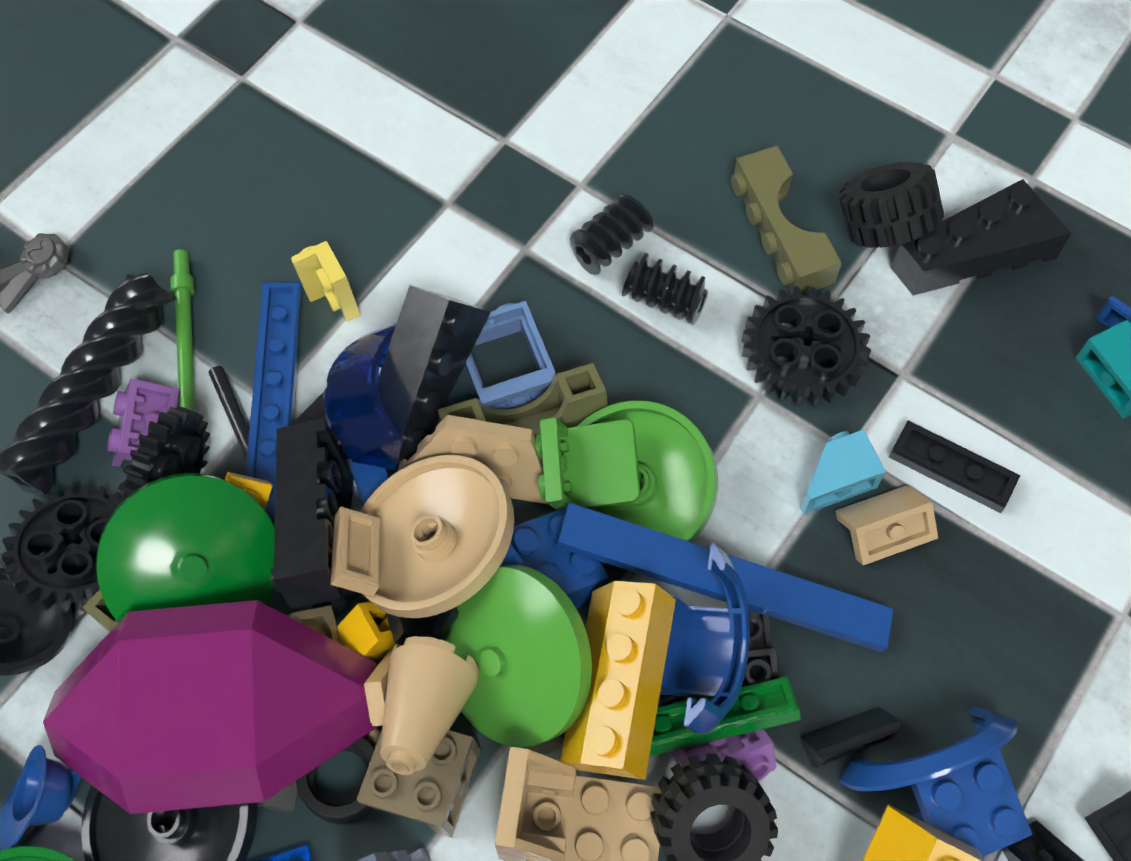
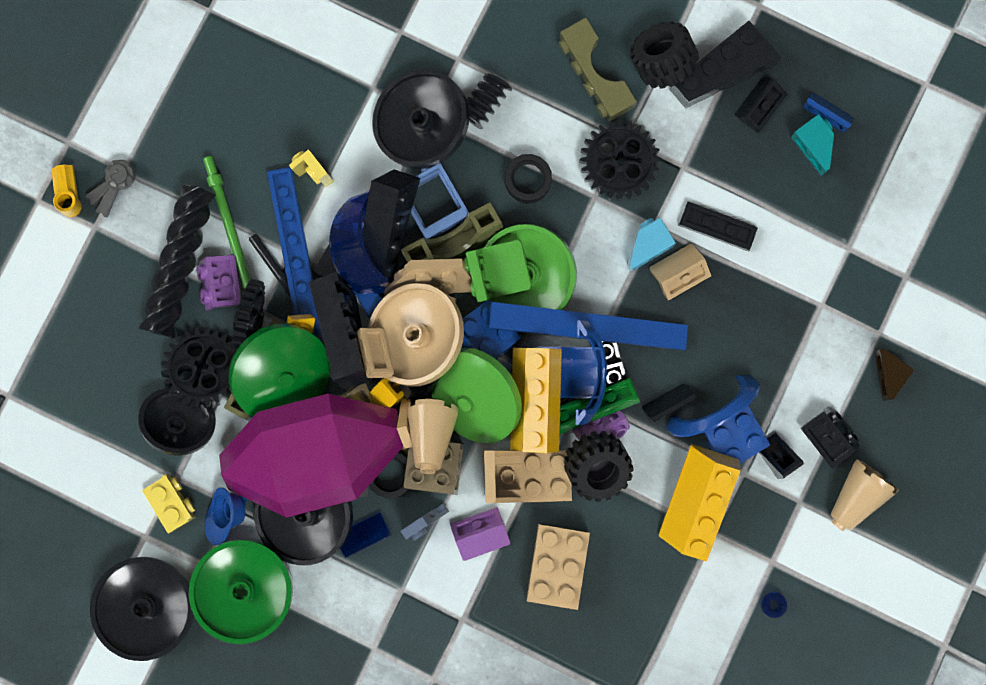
camera: 10 degrees left, 20 degrees up
black piece [622,253,708,326] -> none
none -> black dish [372,69,470,169]
none -> black tyre [505,154,552,204]
none -> black slope [735,77,787,133]

